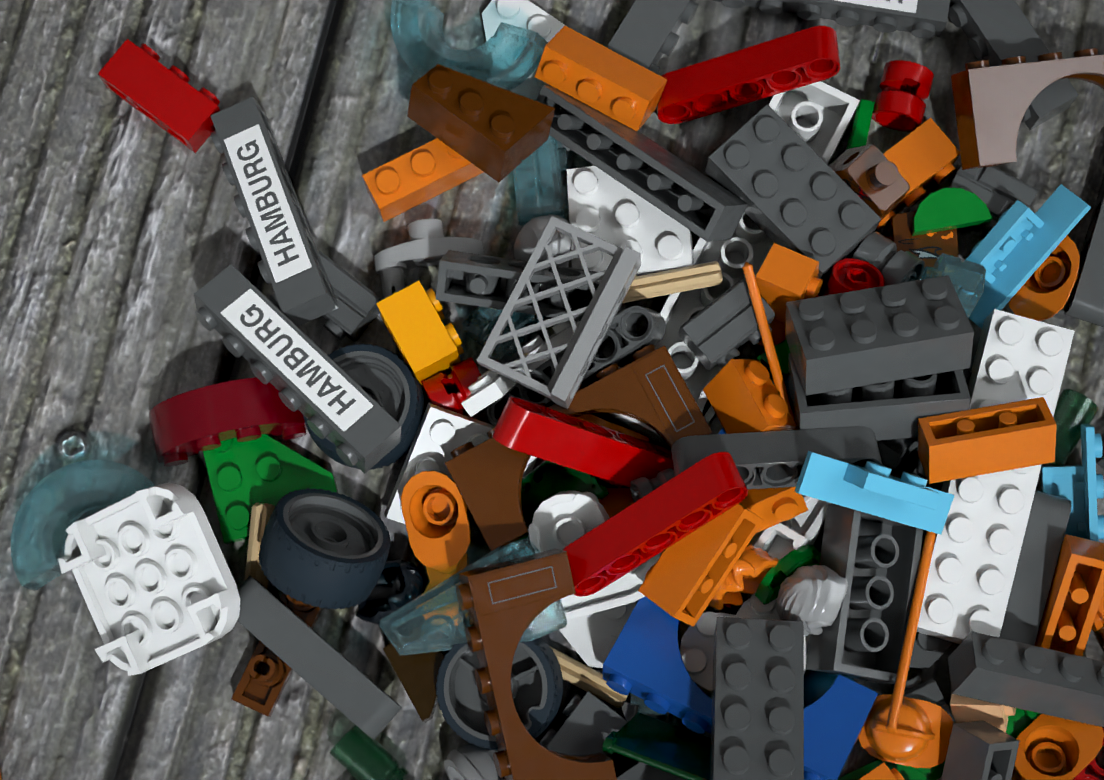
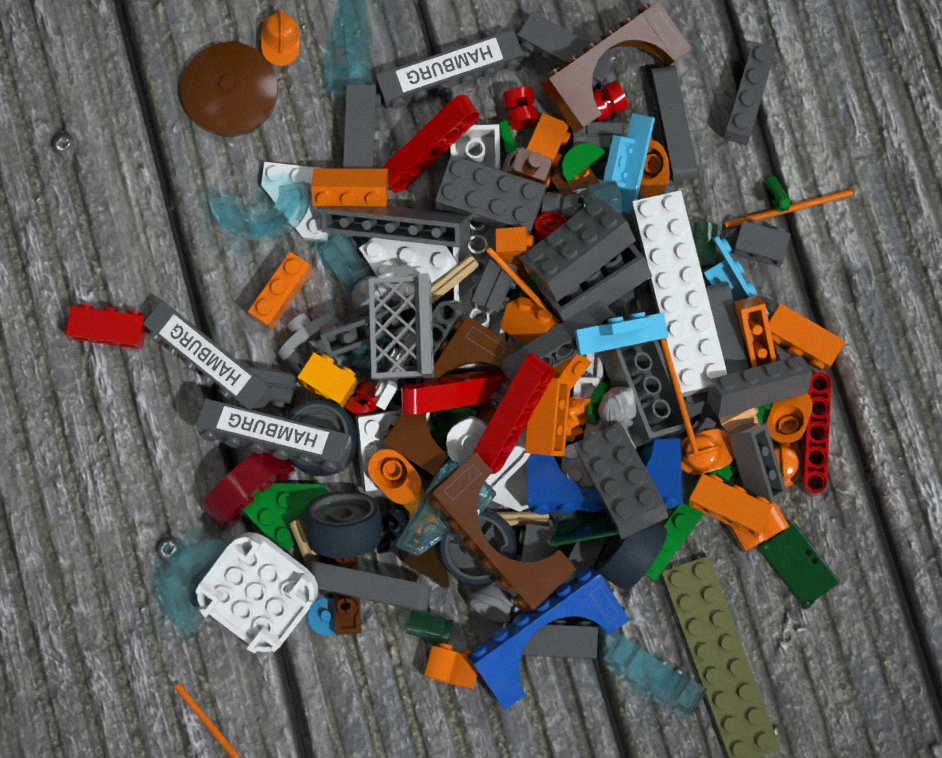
camera: 25 degrees left, 0 degrees up
reddish brown wedge [407,64,555,183] -> none
orange brick [918,397,1057,484] -> none
none -> dark azure piece [308,597,336,635]
none -> red wheel [593,80,629,122]

